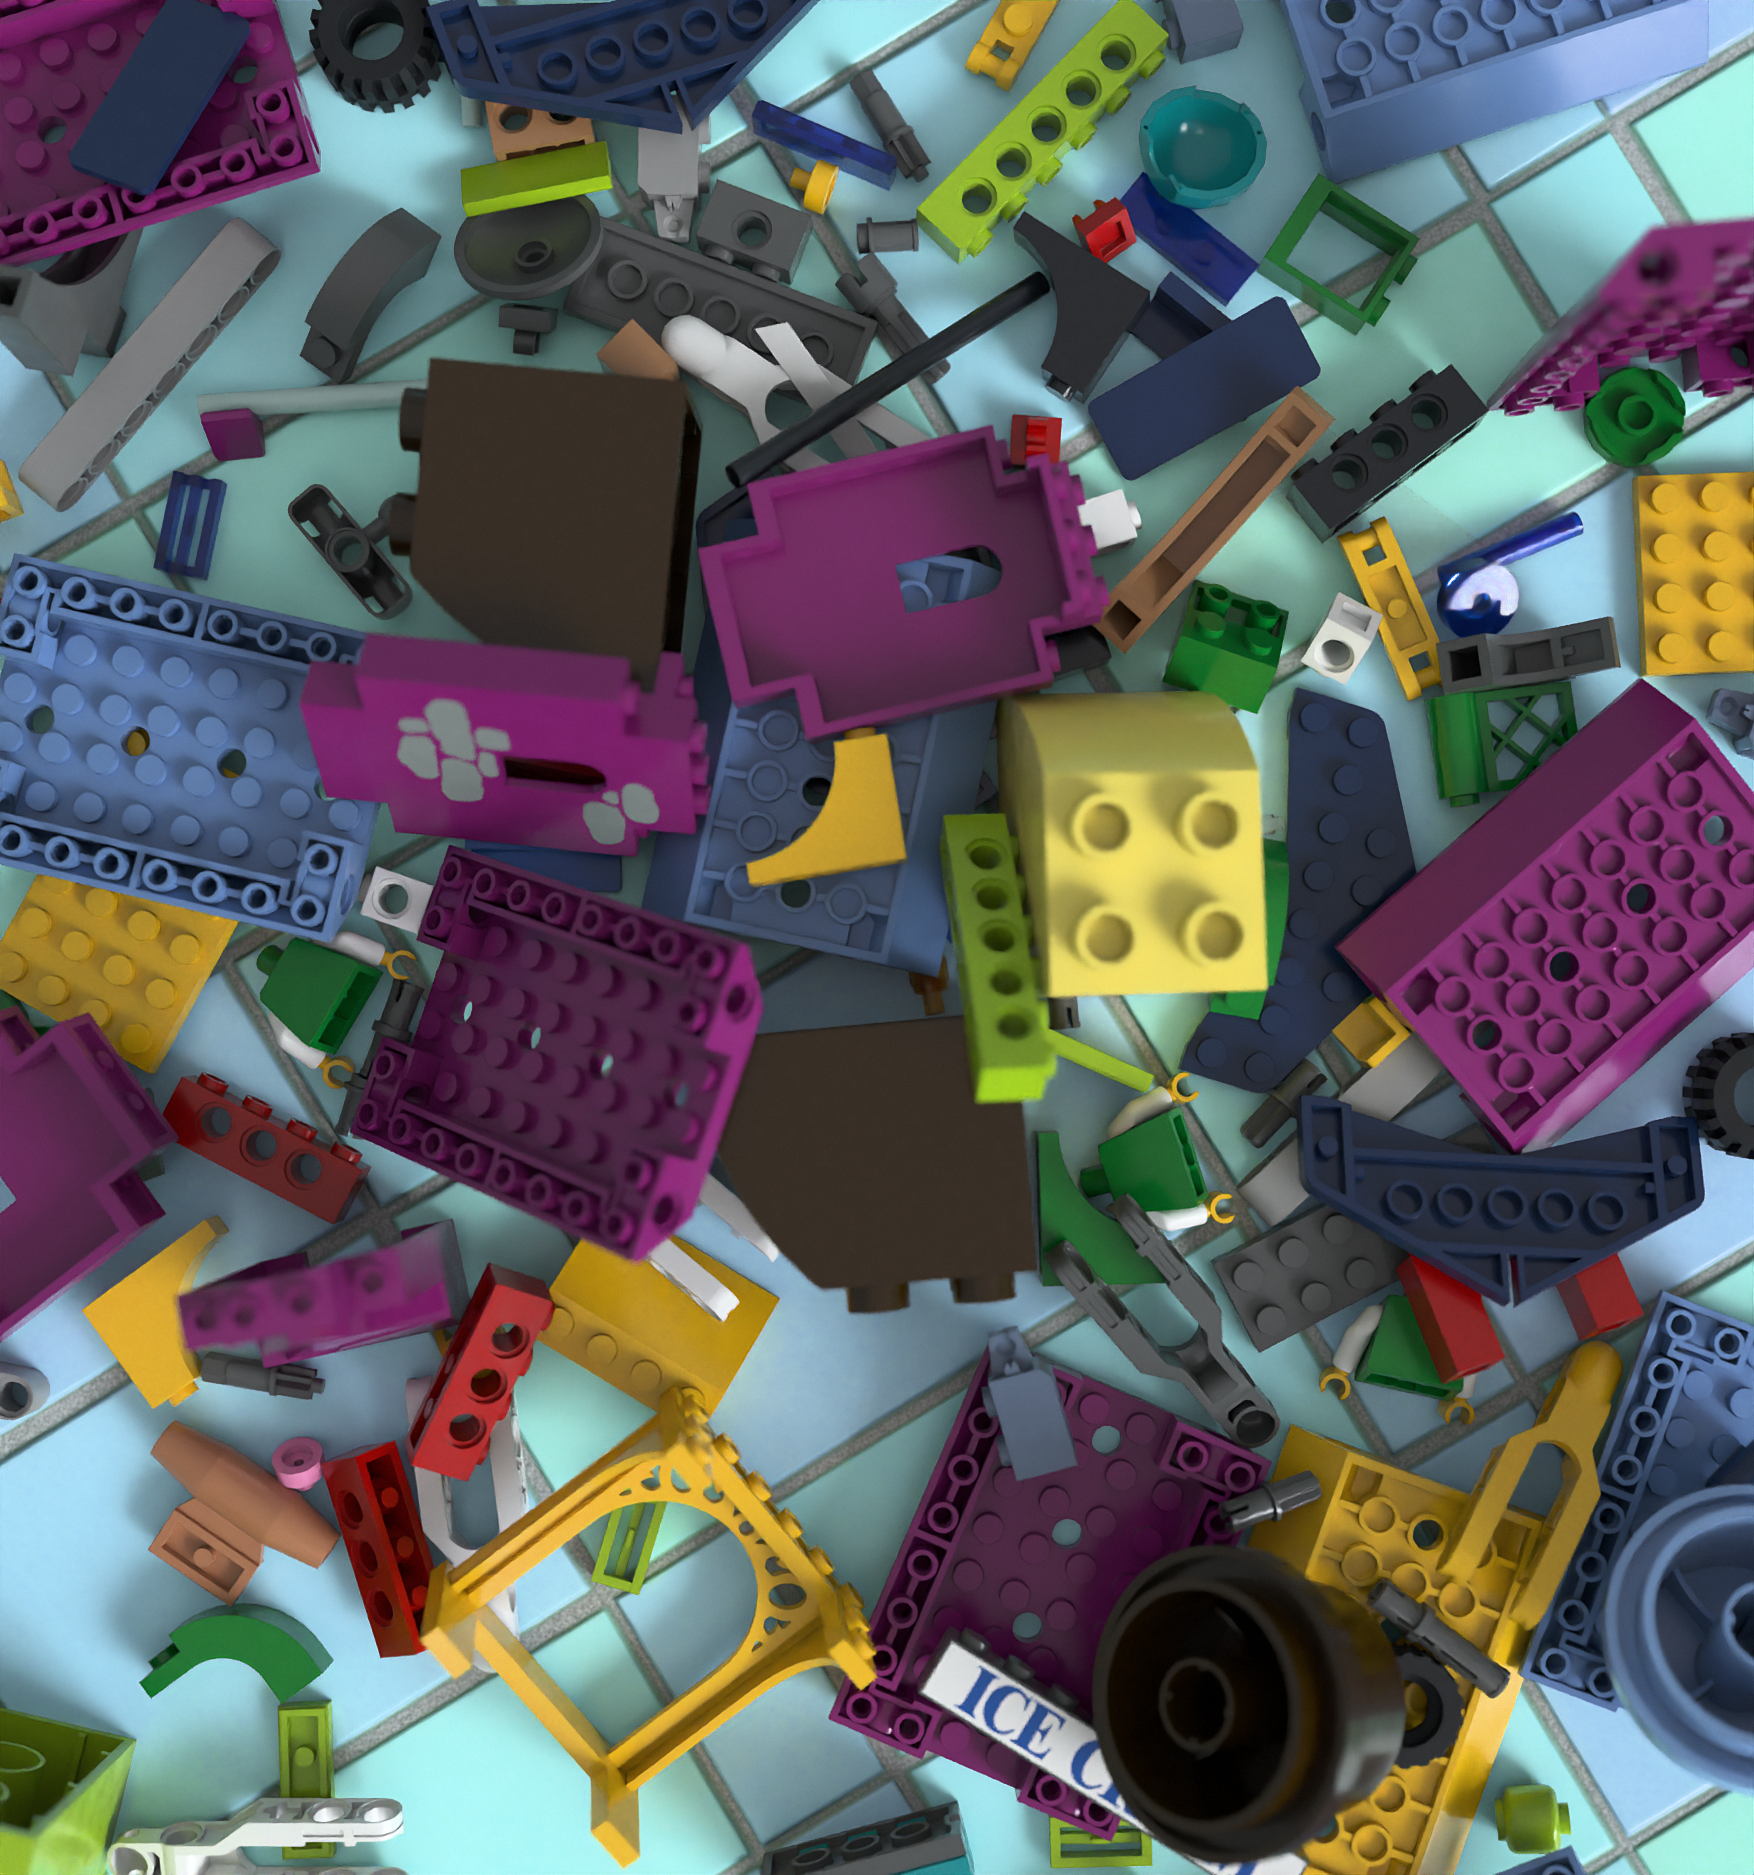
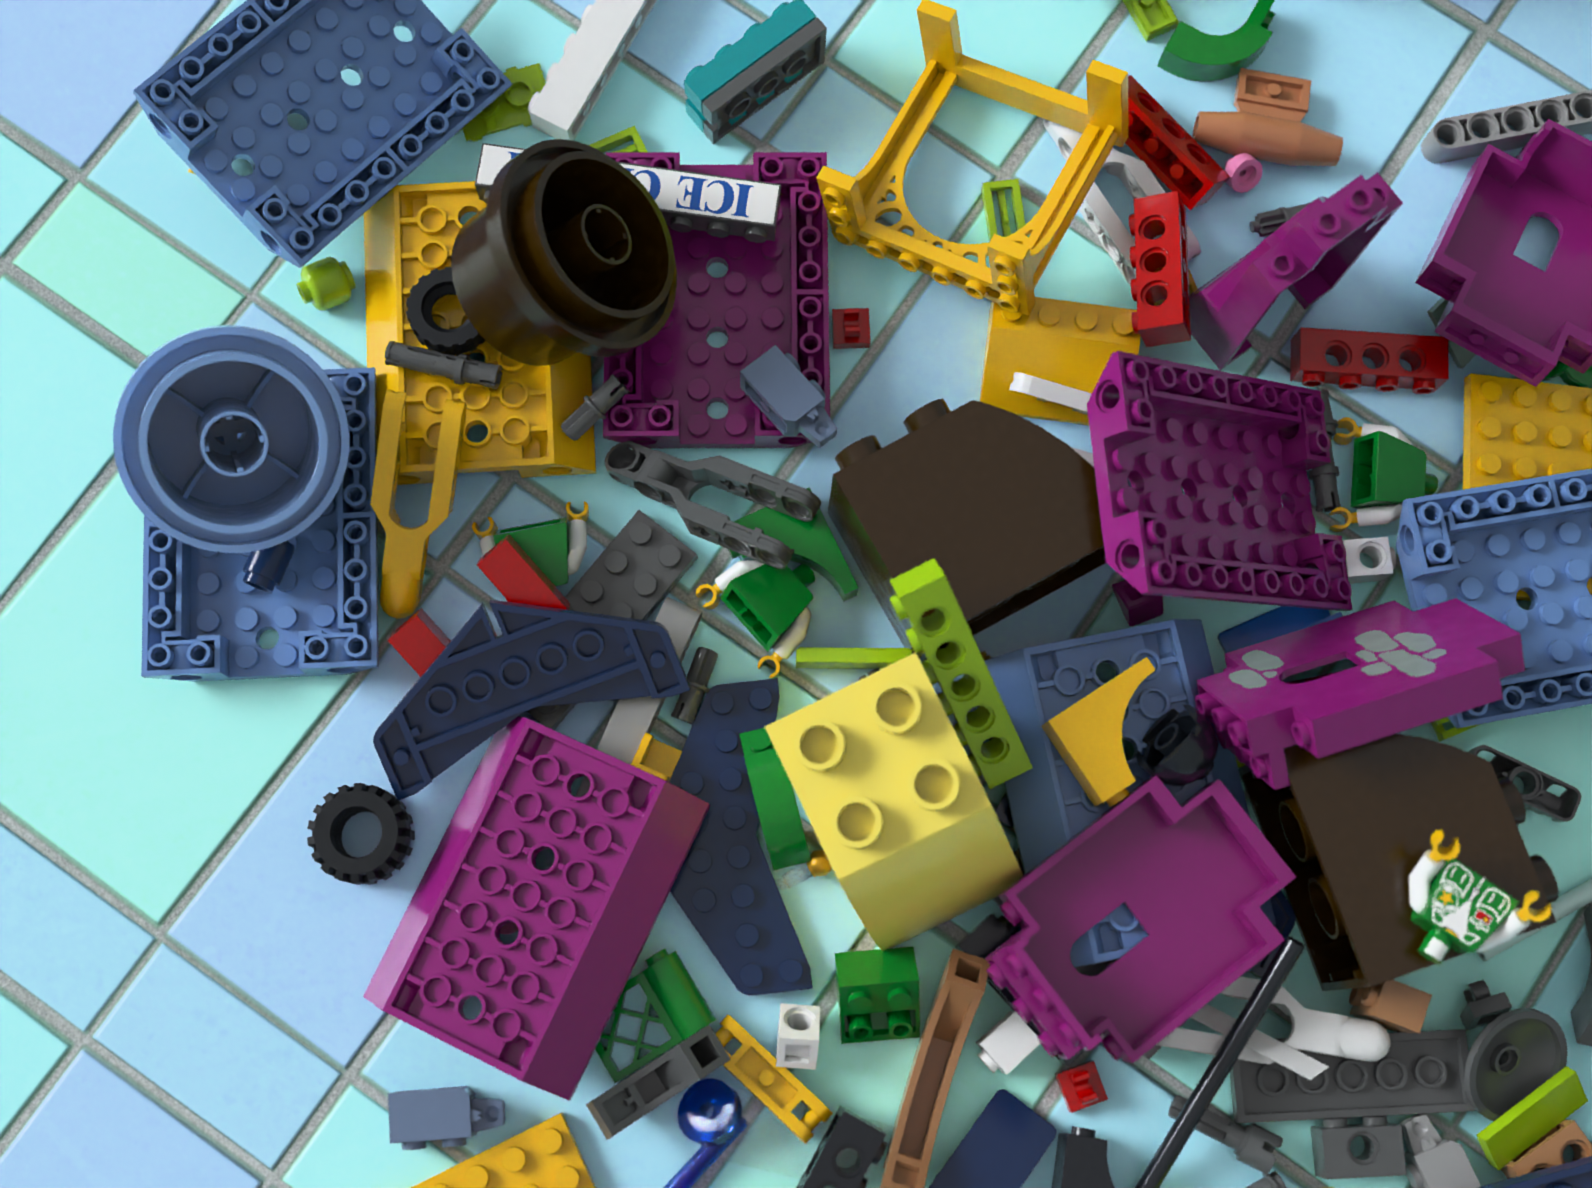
camera: 150 degrees right, 10 degrees down
yellow arch [82,1215,230,1409] -> none
none -> red tile [832,308,871,349]
none -> black cylinder [1136,704,1218,786]
none -> torso [1409,830,1551,965]

